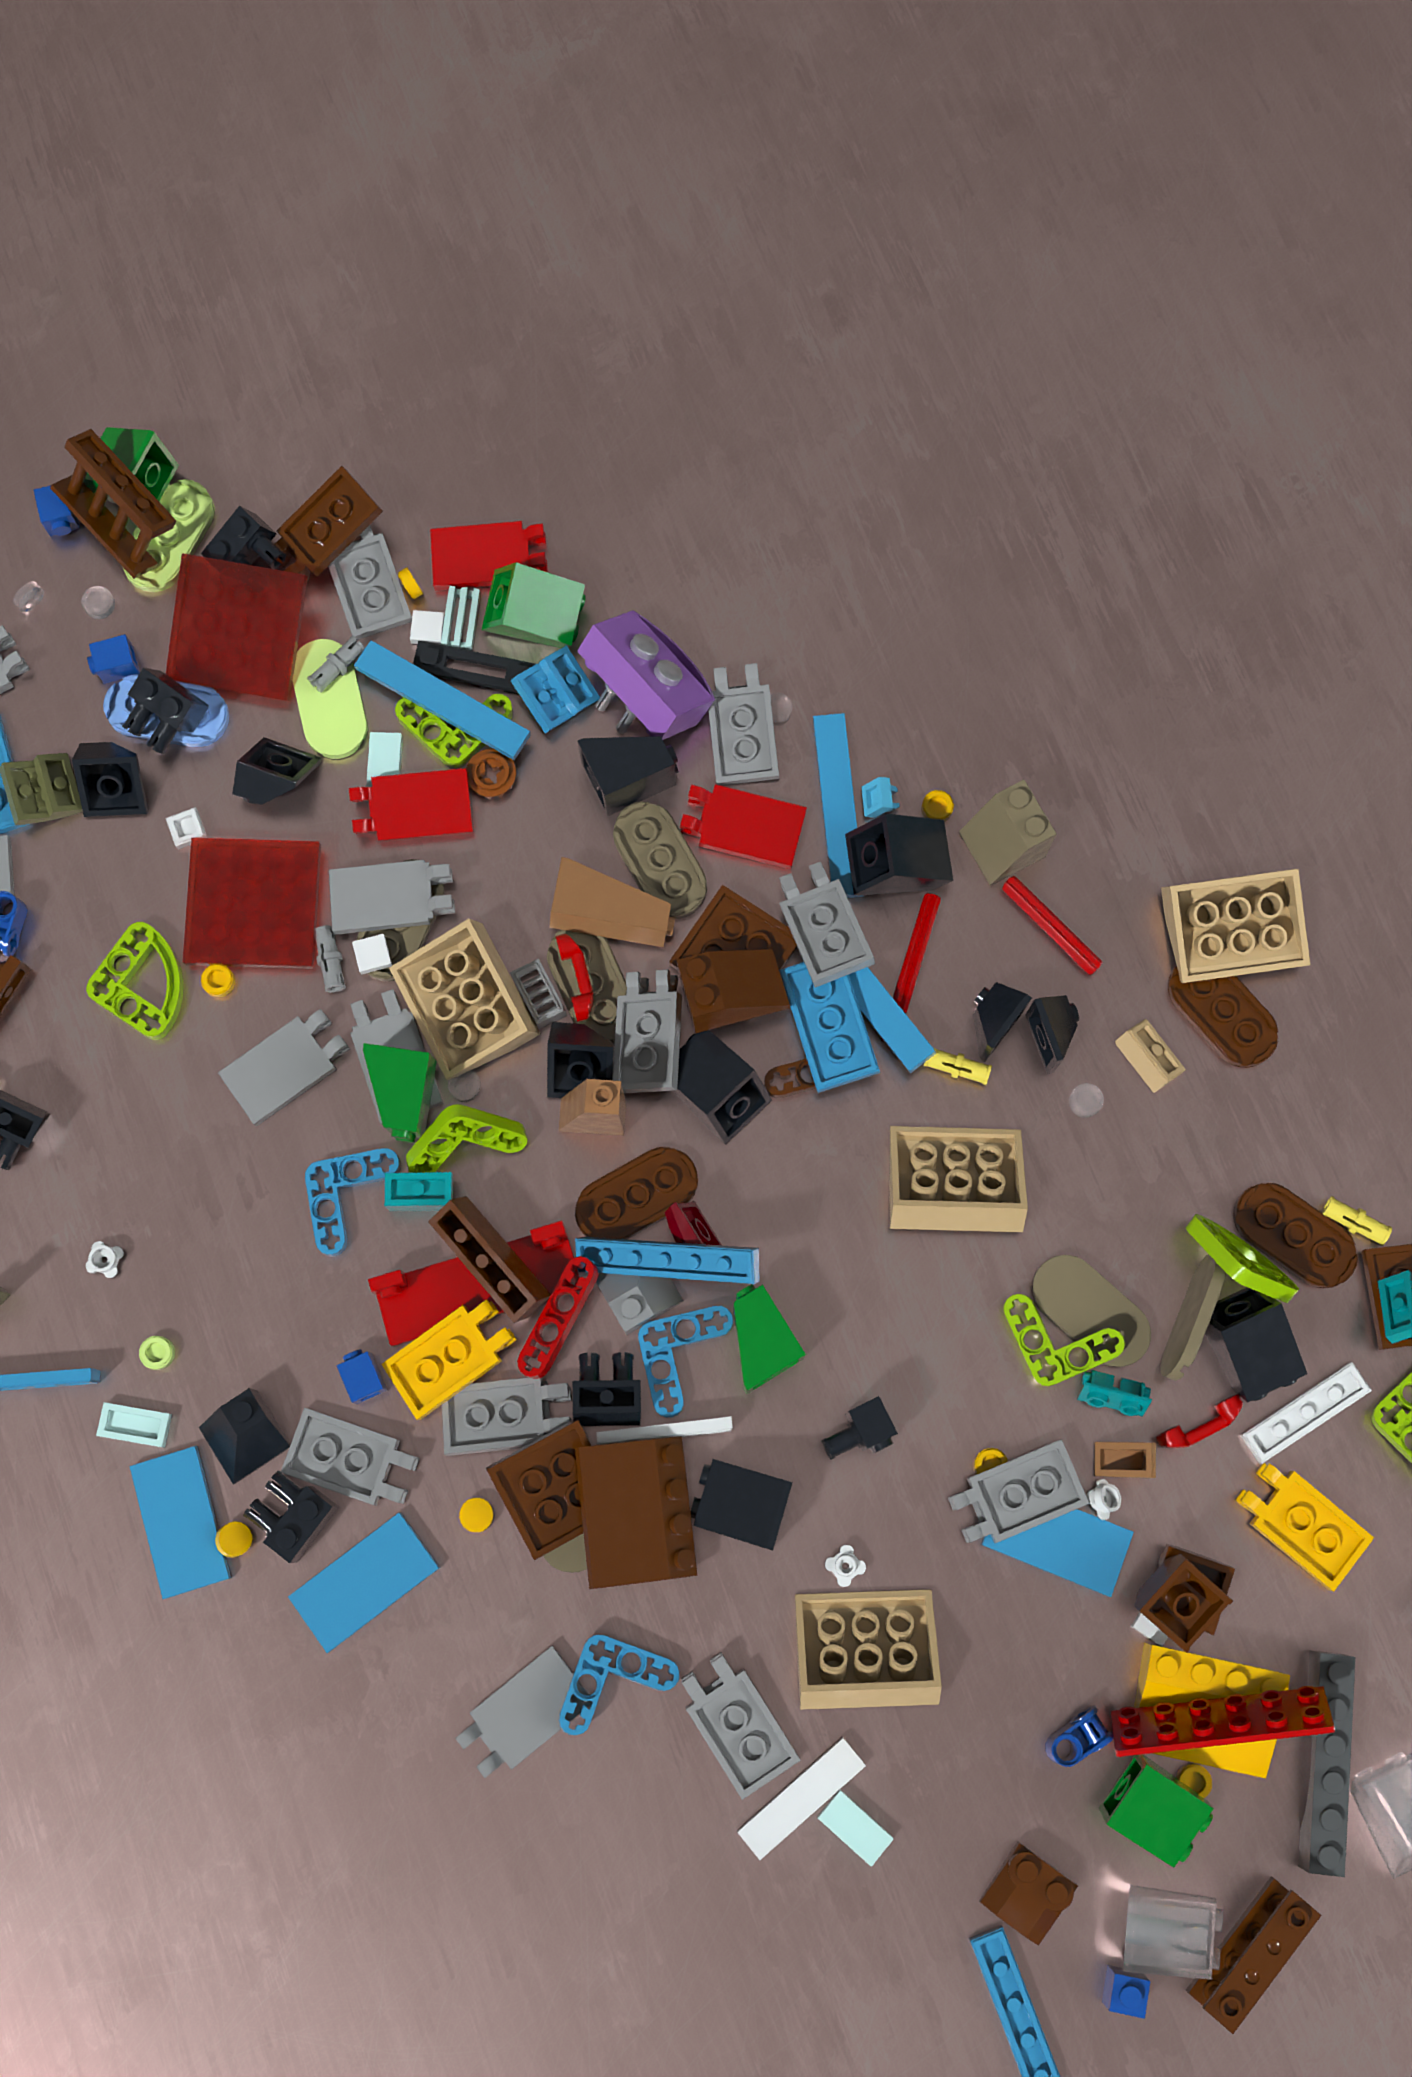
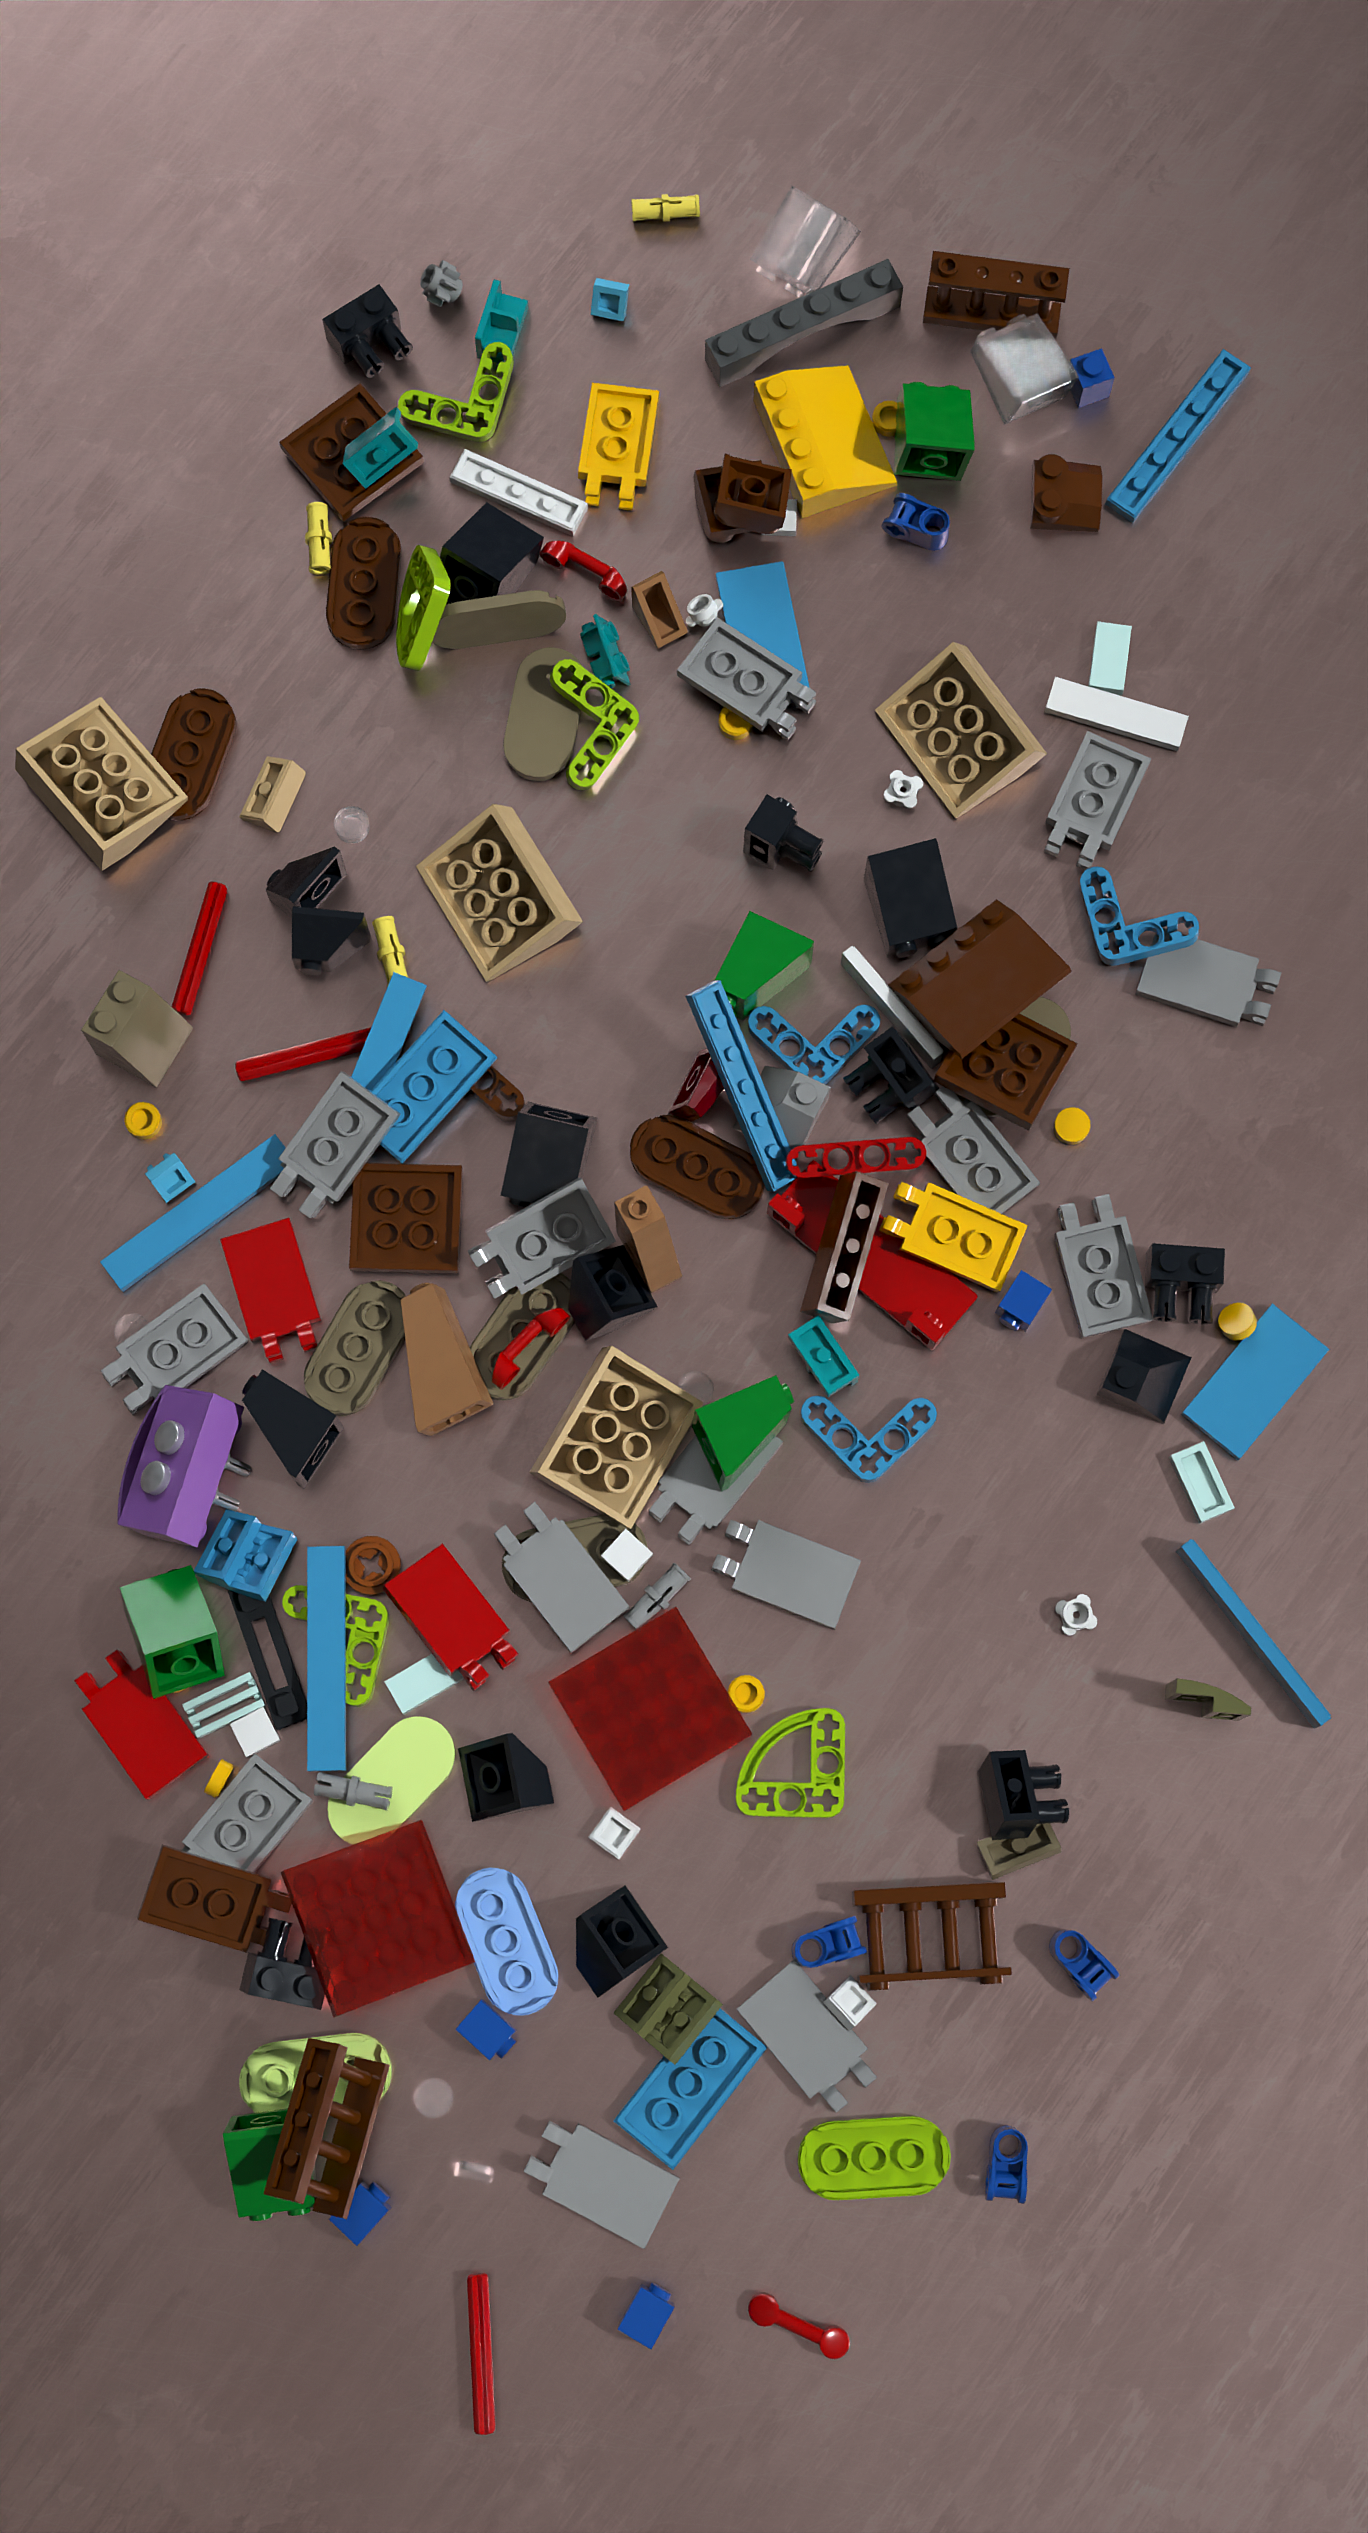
camera: 125 degrees left, 0 degrees up
black brick [122,668,209,754] -> none
yellowish green tile [139,1336,175,1370] -> none
dark azure tile [288,1512,440,1653] -> none
lime beam [406,1104,527,1173] -> none
light grey slope [510,959,567,1029] -> none
reddish brown slope [677,949,790,1033] -> none
black slope [845,813,954,895] -> none
red bracket [1111,1686,1335,1757] -> none

